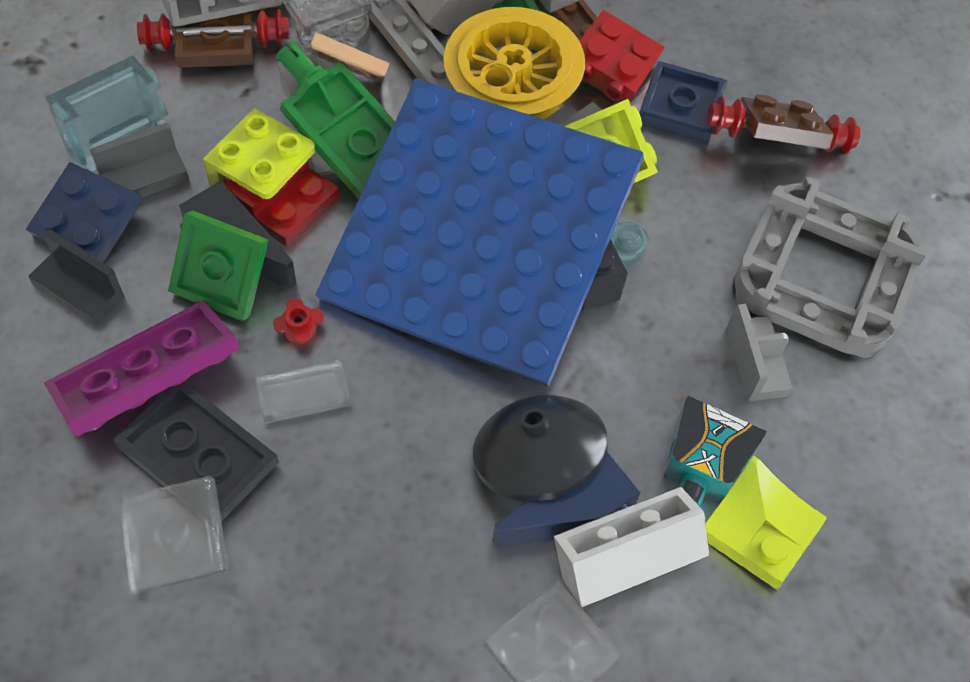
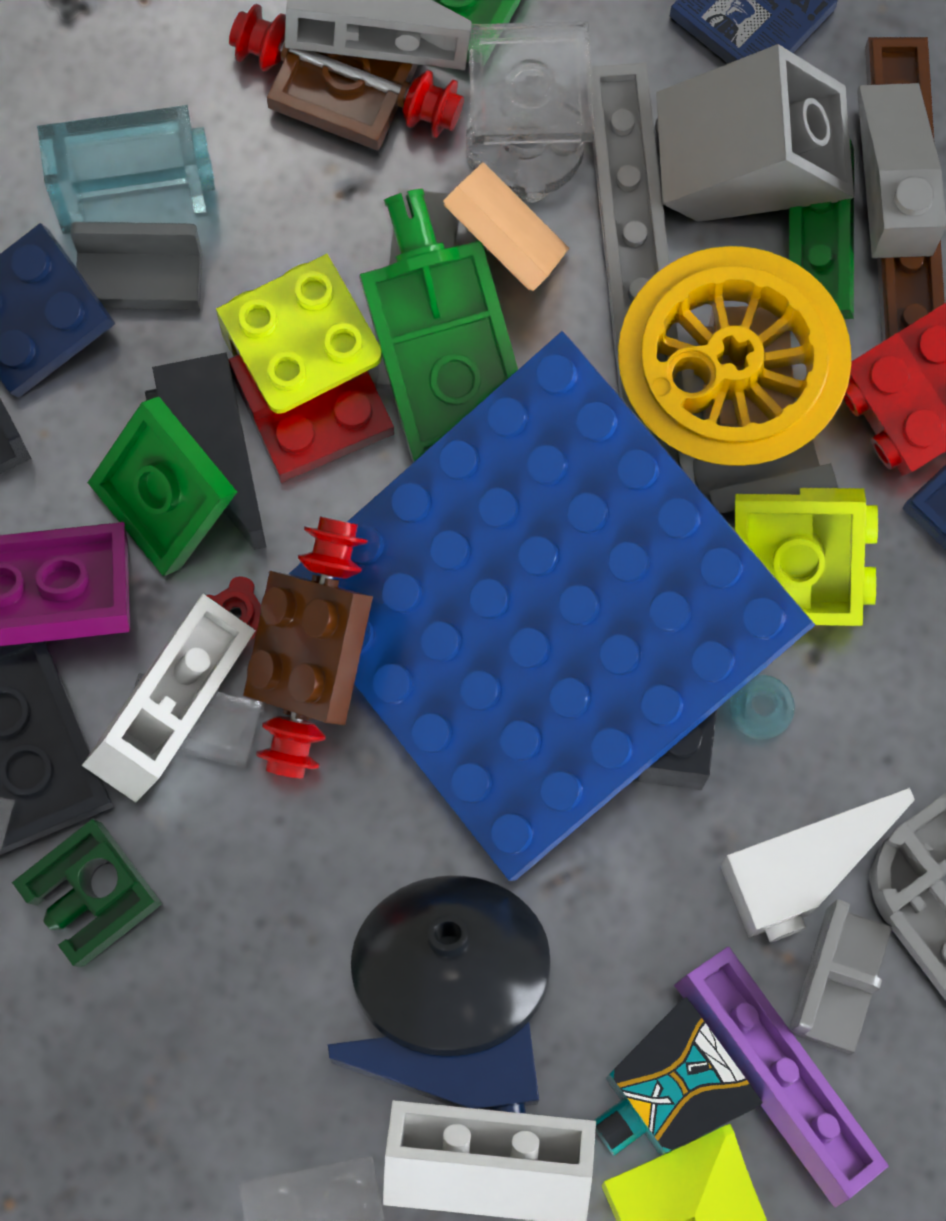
camera: 30 degrees right, 15 degrees up
none -> dark green brick [11,819,162,967]
none -> white slope [82,594,256,803]
none -> reddish brown plate [243,516,373,779]
none -> medium lavender plate [674,946,889,1208]
none -> white slope [720,788,915,942]

